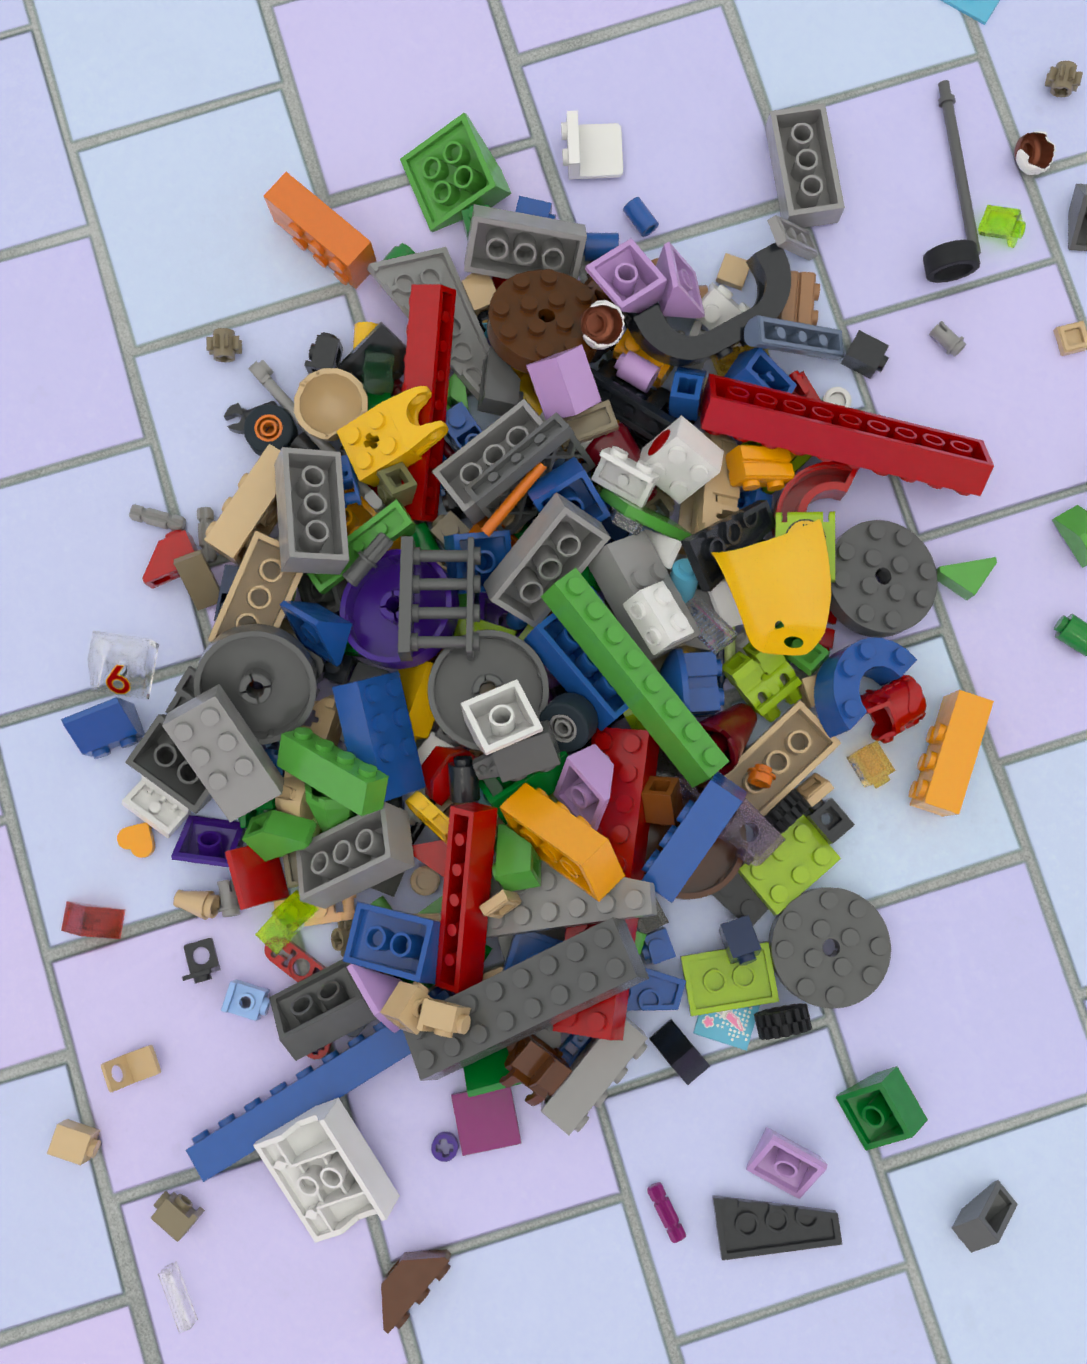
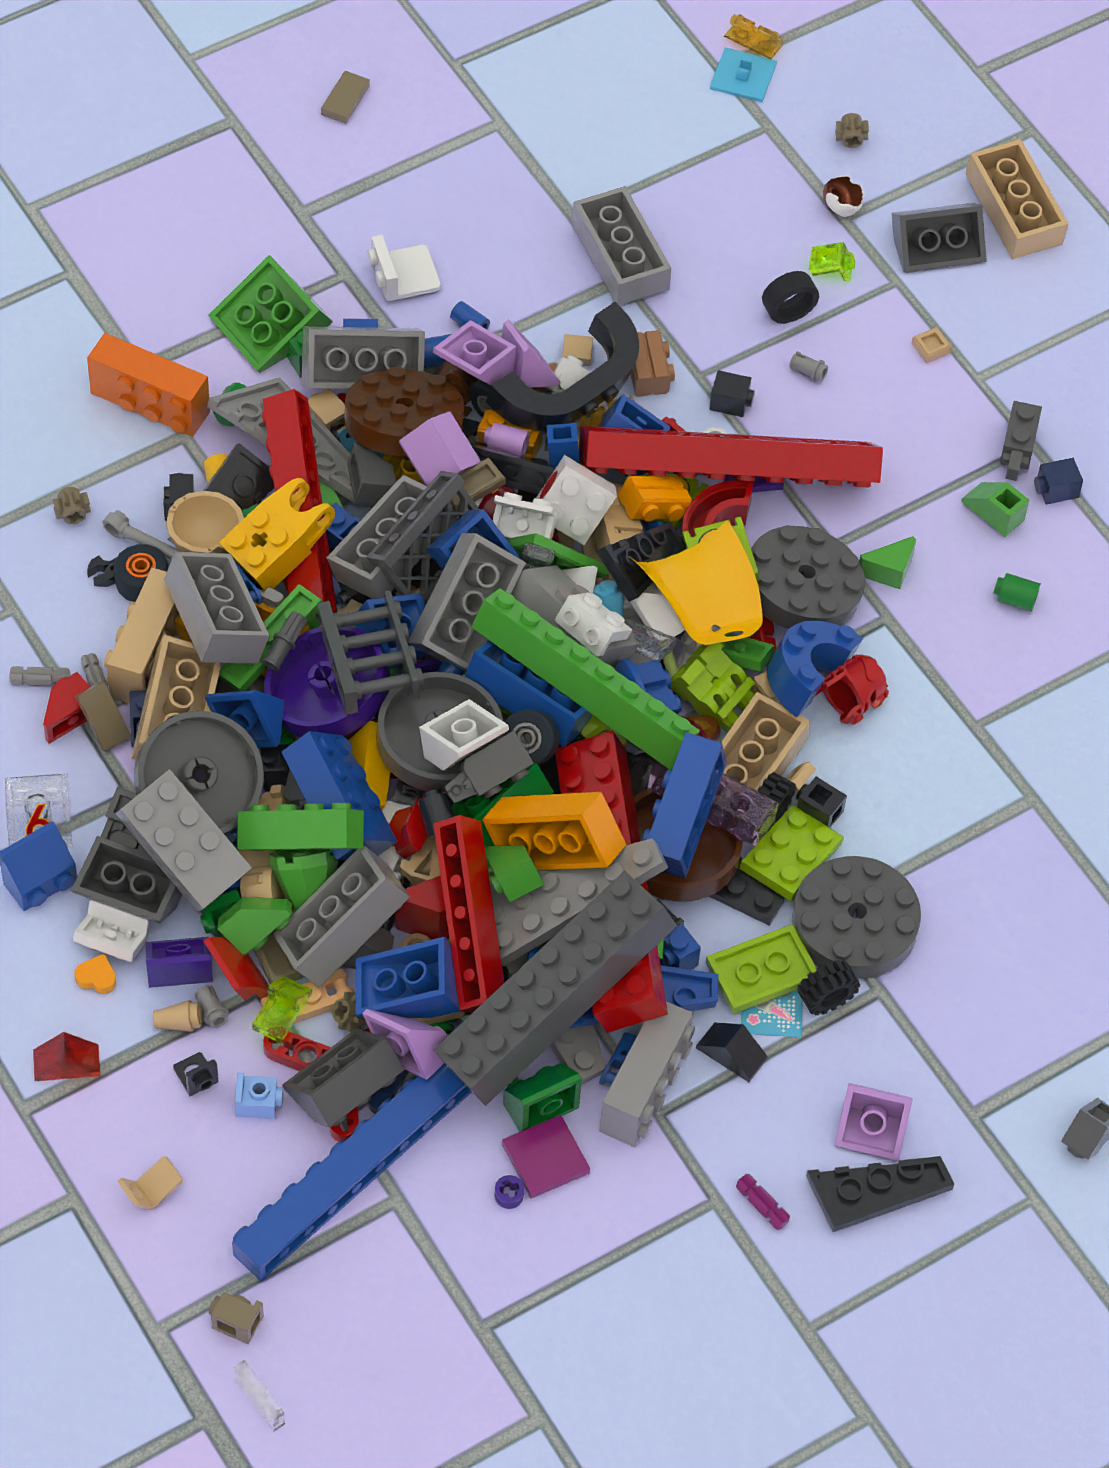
camera: 20 degrees left, 25 degrees down
tan brick [47,1119,101,1165] -> none
white piece [253,1098,400,1243] -> none
clear green bracket [362,351,394,395] -> none
olive brick [377,462,417,506] -> none
tan brick [380,981,432,1035] -> none
reddish brown slope [381,1249,451,1334] -> none
yellow piece [405,791,449,844] -> none
tan brick [417,998,471,1038] -> none
tan tile [479,890,522,919] -> none
orange bar [481,462,547,537] -> none
reddish brown piece [499,1034,572,1106] -> none
lavender slope [553,744,614,831] -> none
copper hair [580,300,625,350] -> none
dark orange brick [641,776,684,825] -> none
dark blue brick [719,915,761,966] -> none
sand blue brick [744,315,844,360] -> none
orange plate [747,764,776,788] -> none
light grey tile [767,215,818,260] -> none
green slope [836,1066,928,1151] -> none
clear yellow brick [846,741,896,789] -> none
light orange brick [909,690,994,817] -> none
dark grey bar [938,80,981,254] -> none

